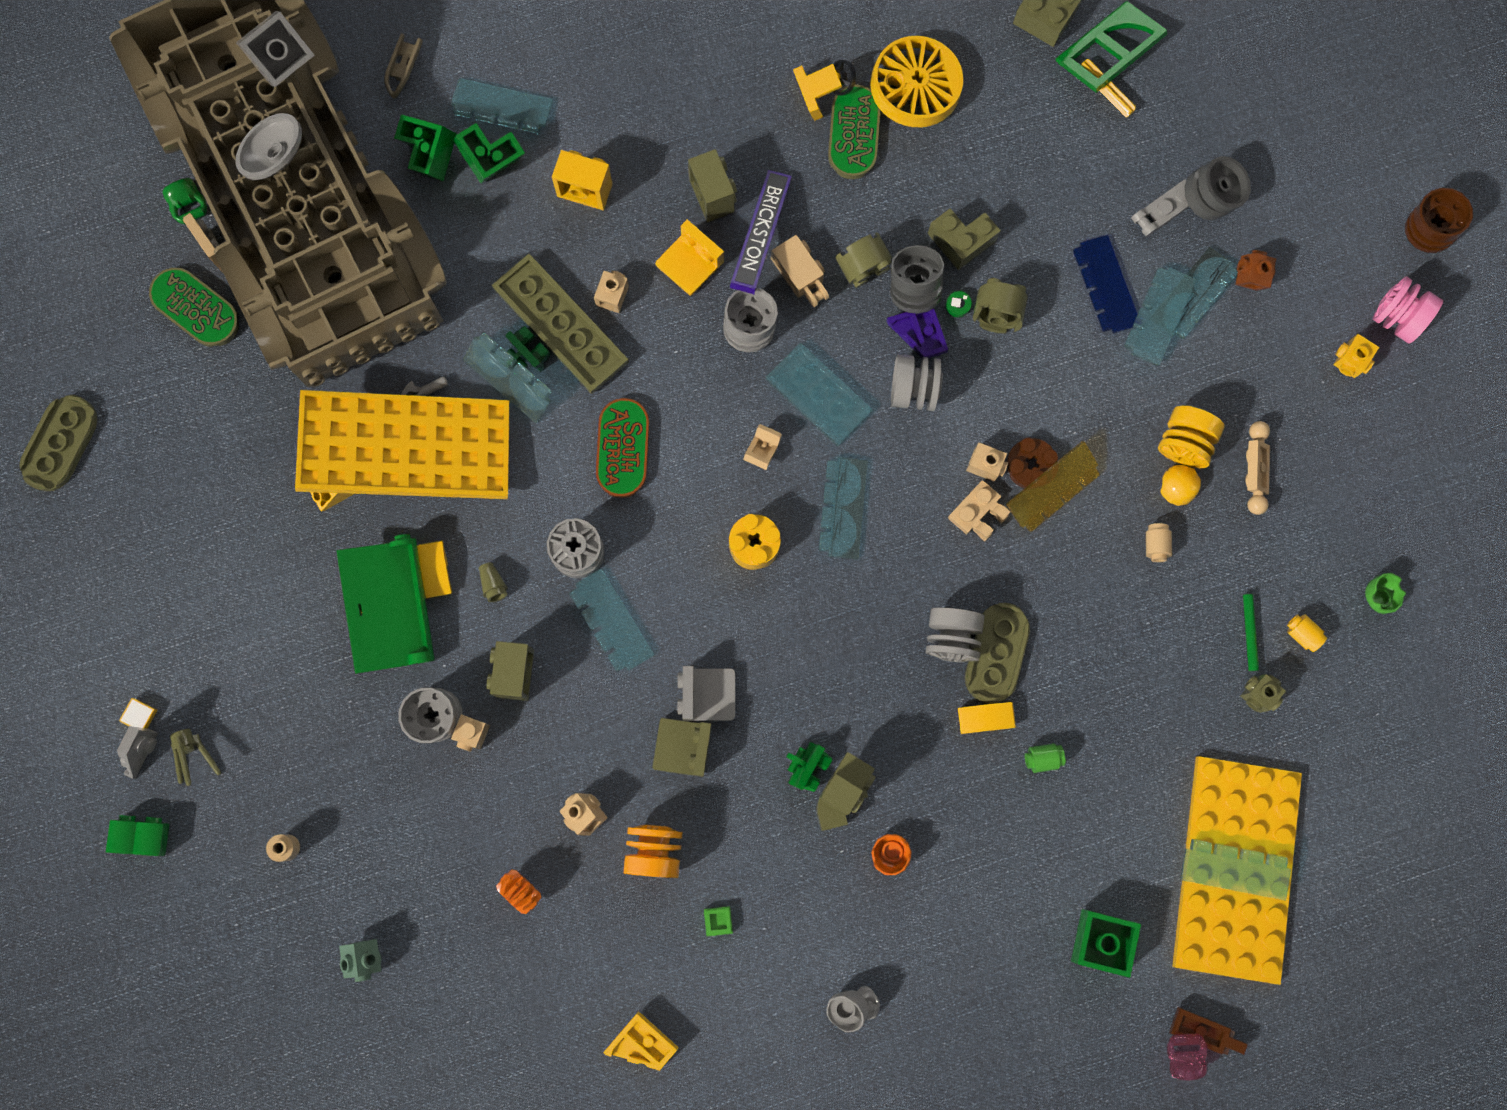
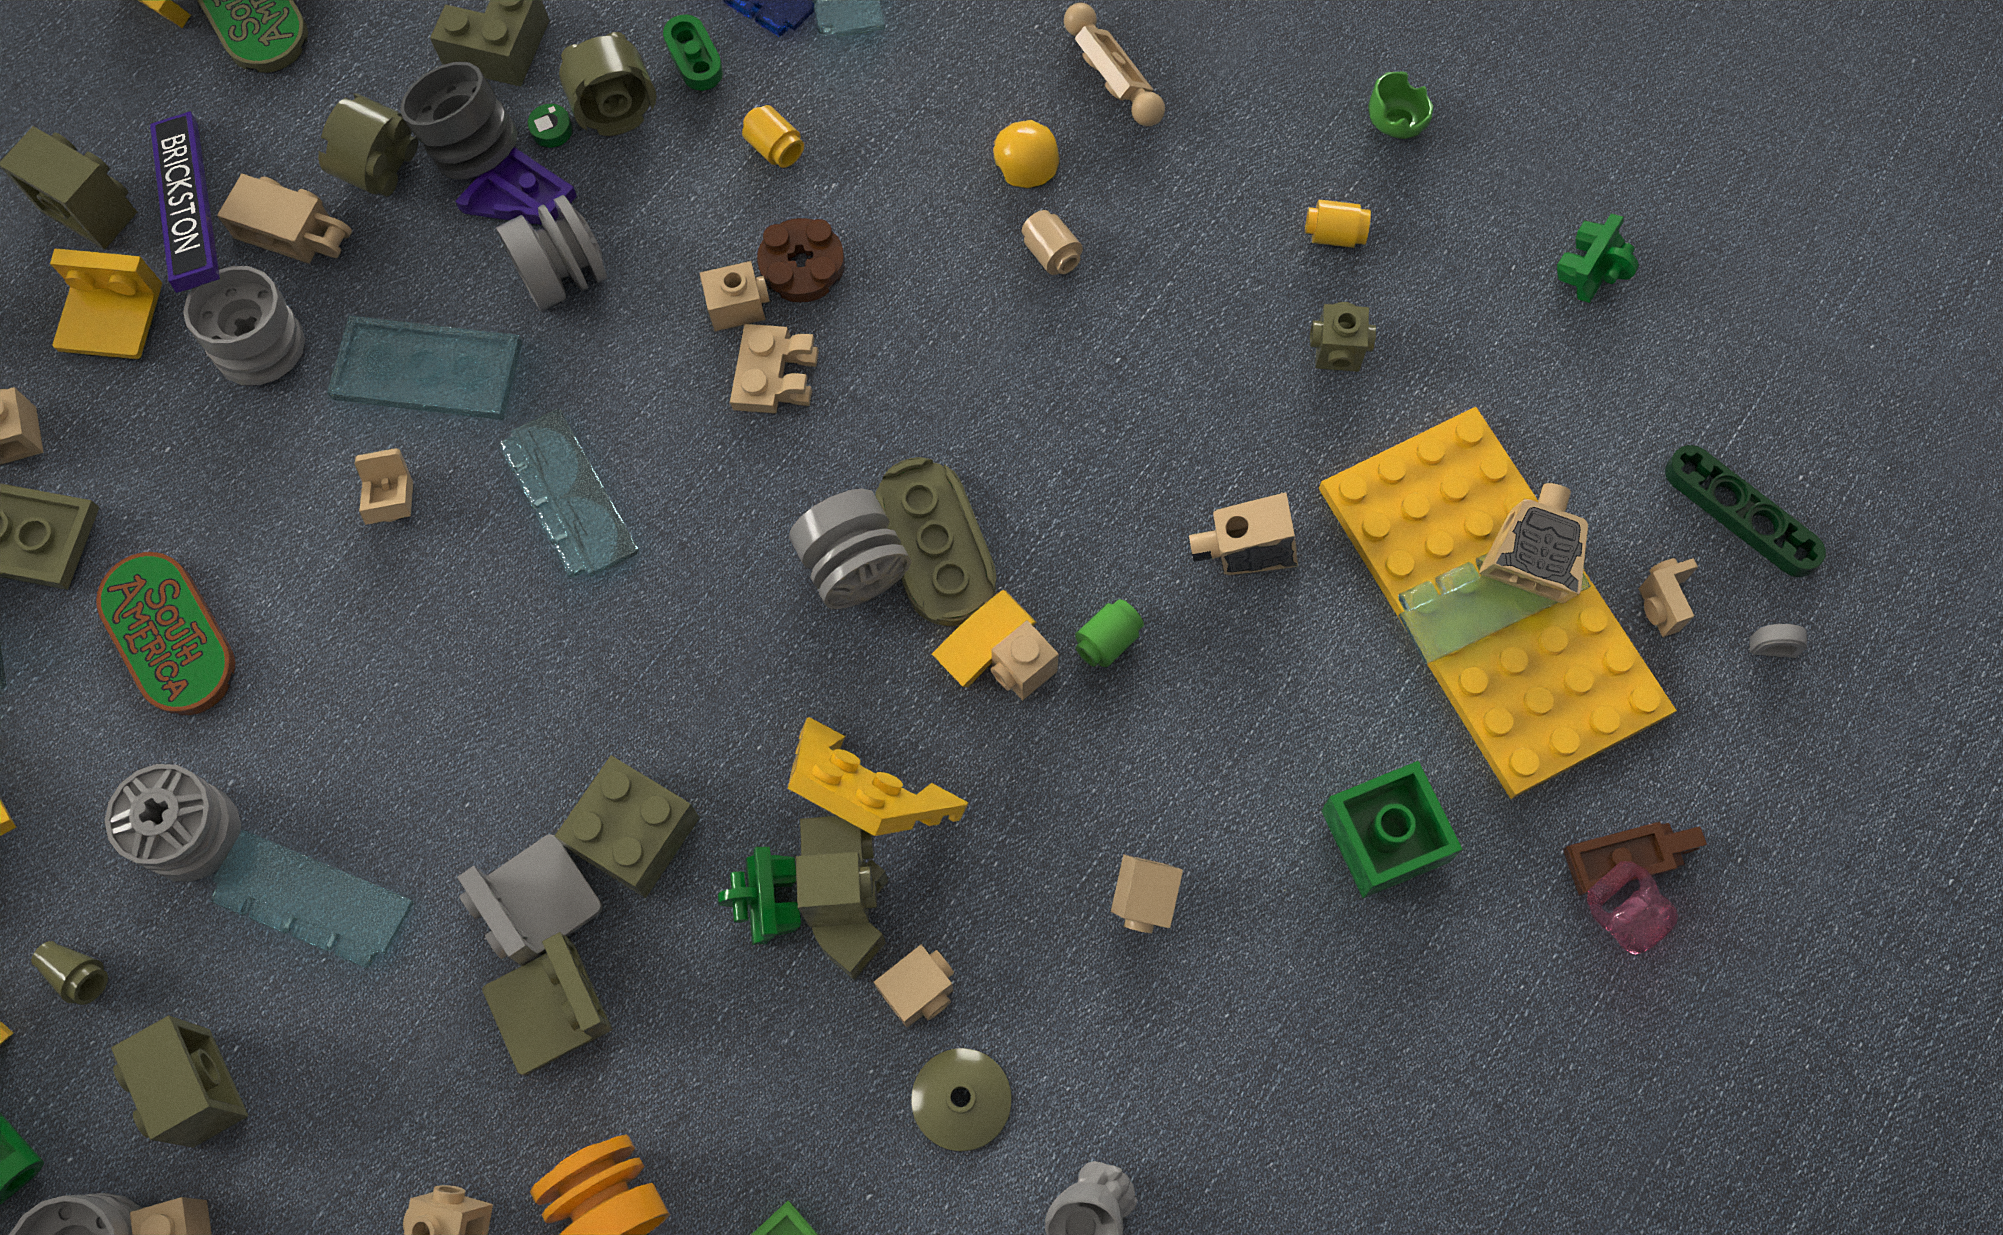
camera: 30 degrees left, 10 degrees down
yellow brick [729,514,781,570] -> none
orange hair [871,834,912,875] -> none
clear yellow windscreen [1006,441,1100,532] -> none
yellow wheel [1158,405,1225,469] -> none
green bar [1243,594,1259,671] -> none
none -> olive brick [554,755,700,898]
none -> green plate [663,14,723,91]
none -> yellow brick [742,105,804,168]
none -> yellow wing [787,717,968,836]
none -> tan brick [874,945,954,1028]
none -> olive dish [911,1048,1012,1152]
none -> tan brick [991,620,1059,701]
none -> tan brick [1111,854,1183,933]
none -> tan torso [1189,493,1298,575]
none -> torso [1479,483,1588,604]
none -> green hips [1557,213,1639,303]
none -> tan bracket [1638,558,1698,637]
none -> dark green beam [1665,445,1826,577]
none -> light grey tile [1749,624,1807,658]

